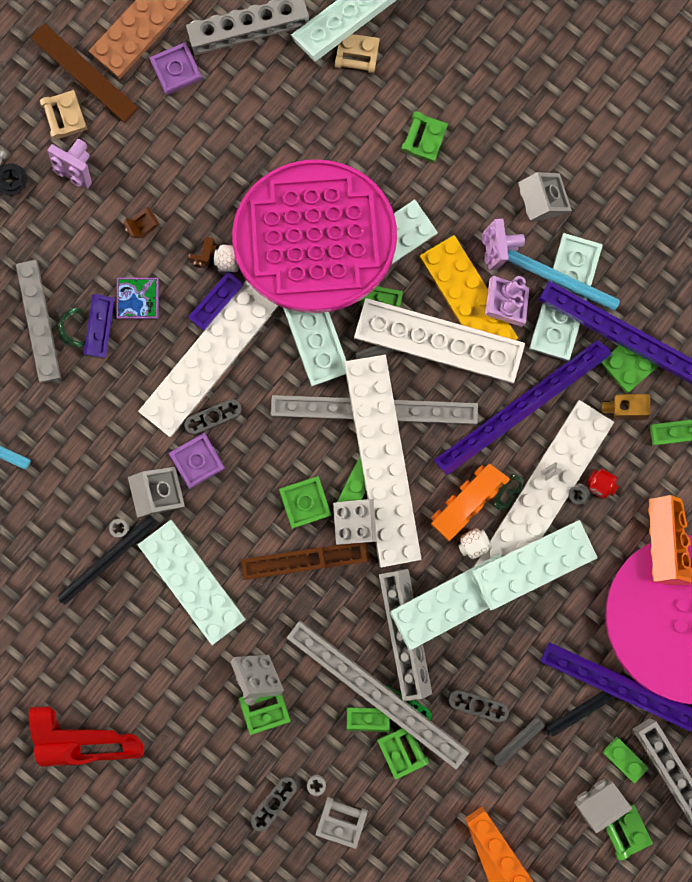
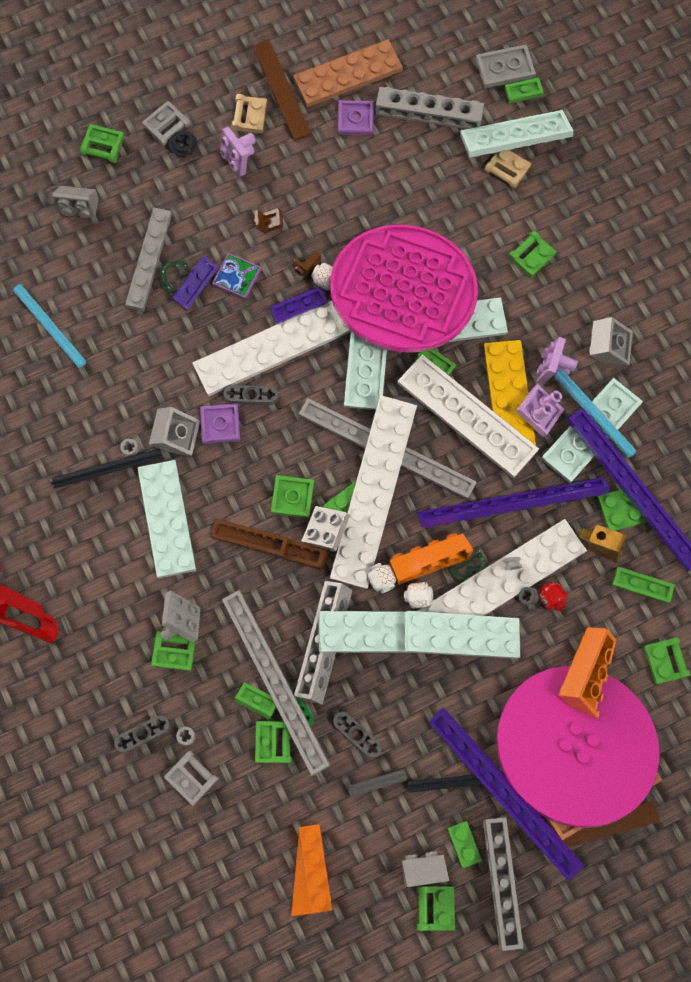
camera: 25 degrees right, 10 degrees down
none -> white head [368,563,397,593]

